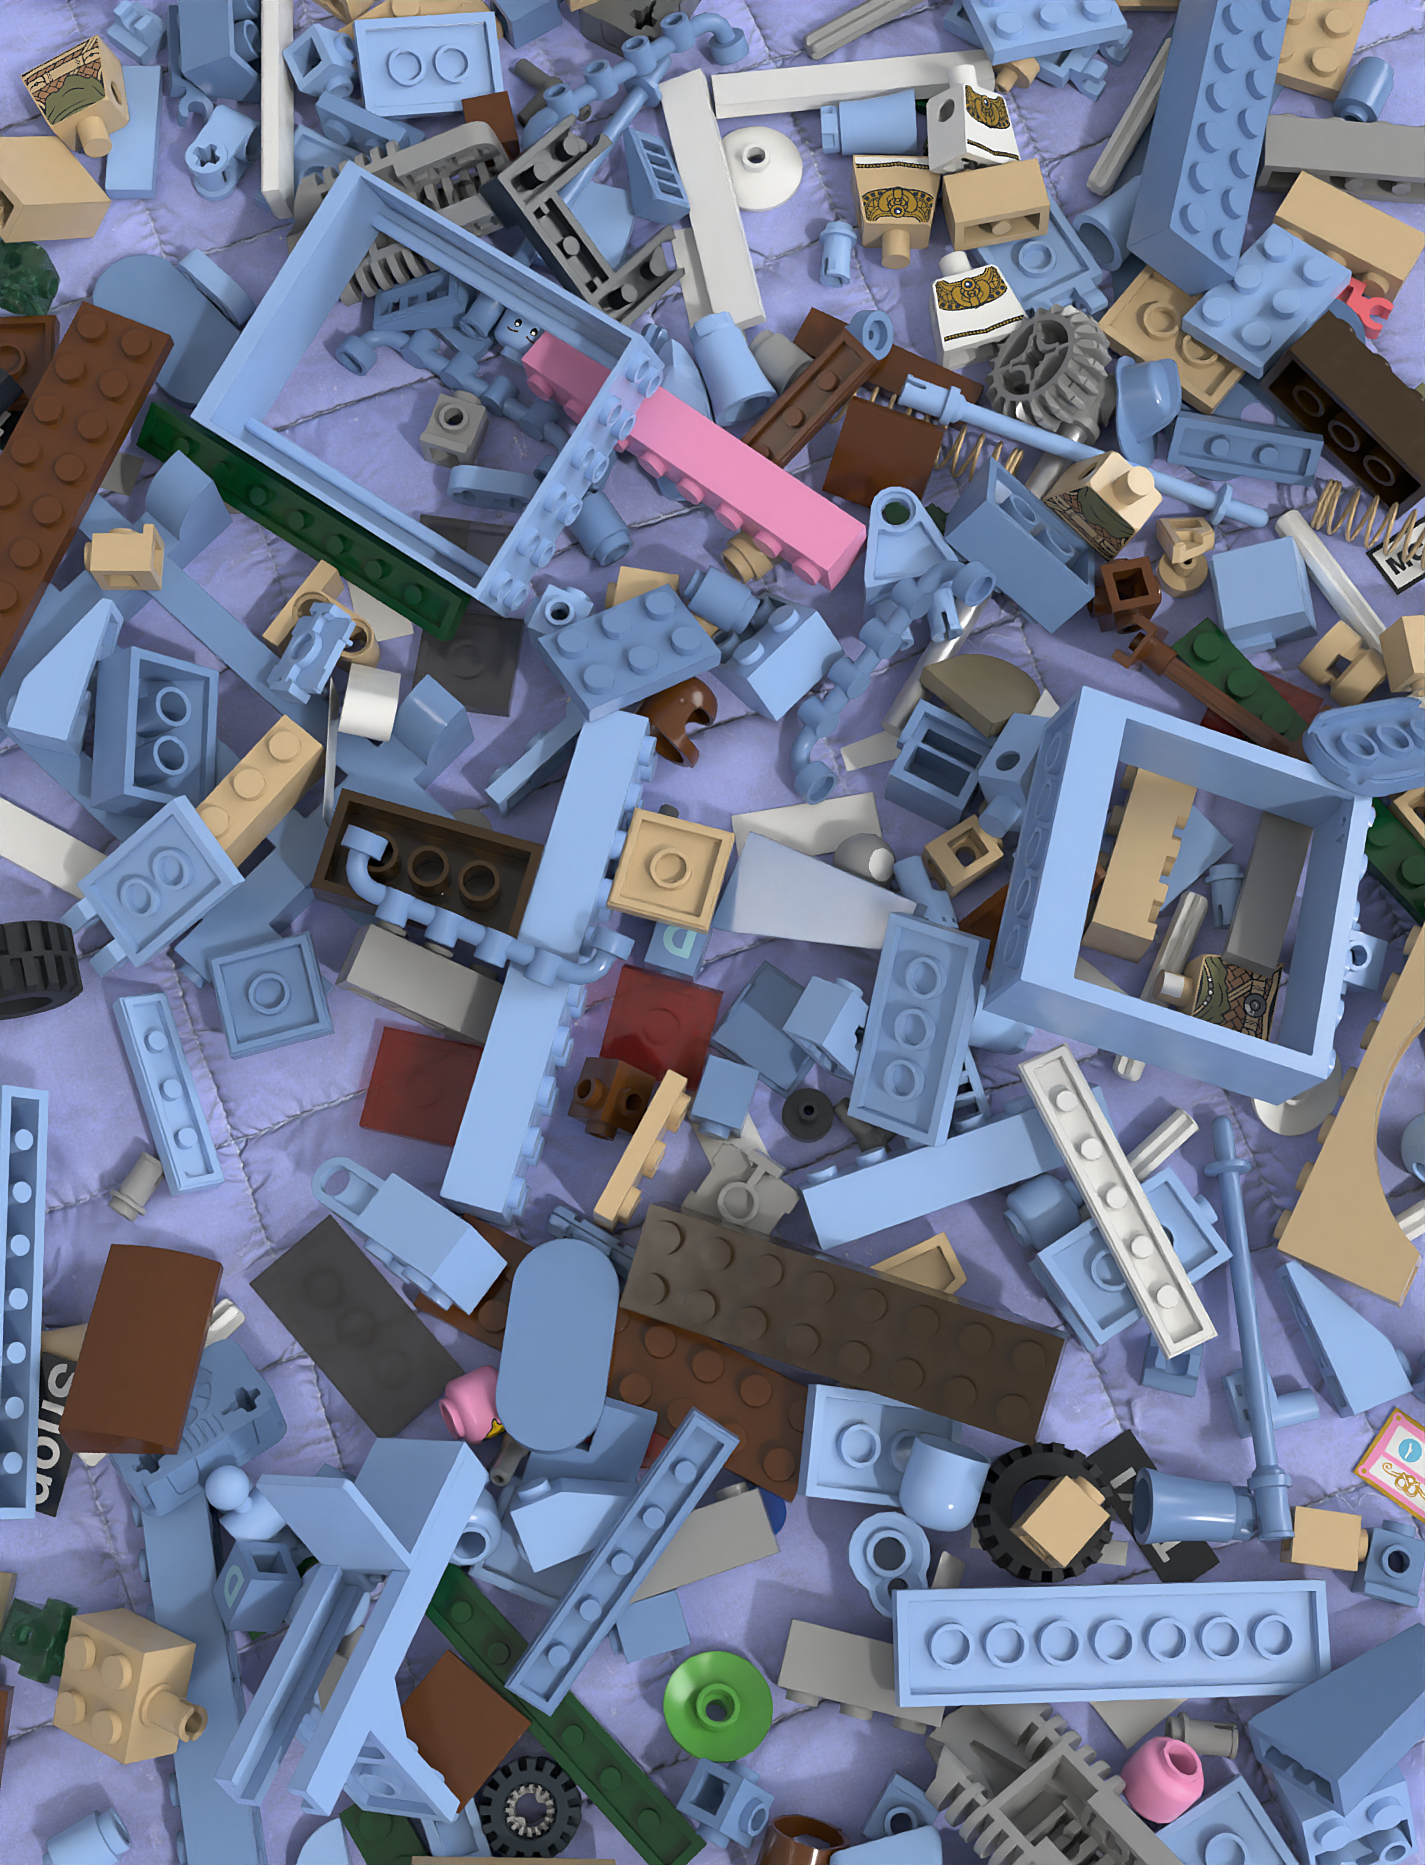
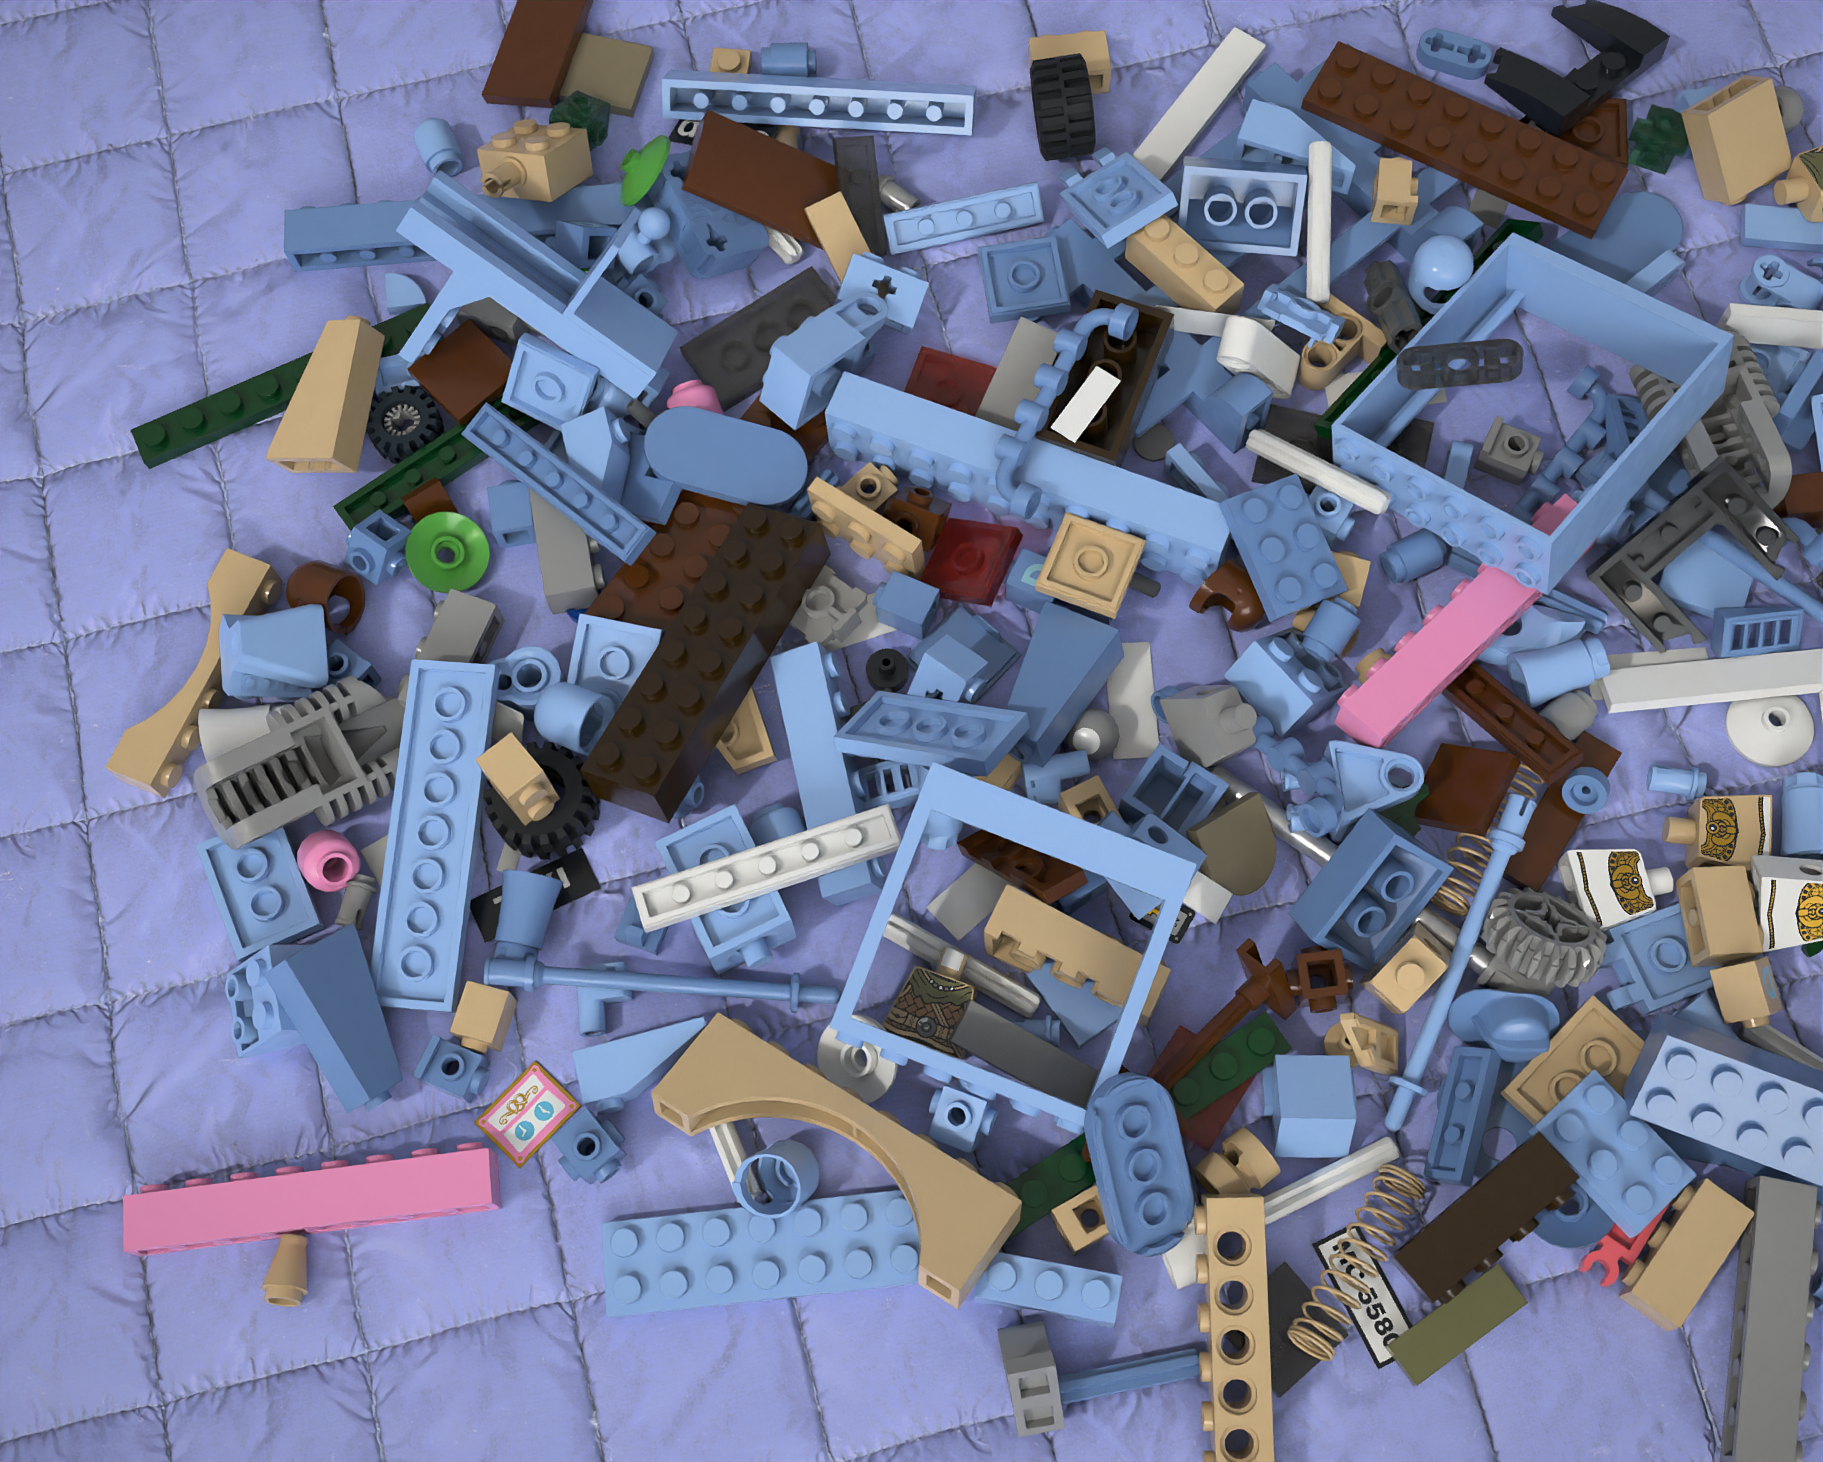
camera: 100 degrees right, 5 degrees down
white axle [1078,1107,1199,1223] -> none
none -> reddish brown tile [401,477,459,523]
none -> light blue tile [501,332,600,432]
none -> bright green dish [620,135,671,207]
none -> tan tile [804,191,890,299]
none -> clear smoke tile [832,135,887,257]
none -> light blue brick [833,252,929,335]
none -> tan brick [837,462,899,516]
none -> white sticker [1050,366,1121,443]
none -> light grey torso [1159,685,1257,770]
none -> white axle [1246,429,1391,514]
none -> white axle [1306,141,1332,304]
none -> dark grey piece [1364,260,1423,354]
none -> clear smoke beam [1396,339,1524,390]
none -> light blue helmet [1408,234,1474,315]
none -> tan brick [1709,956,1783,1029]

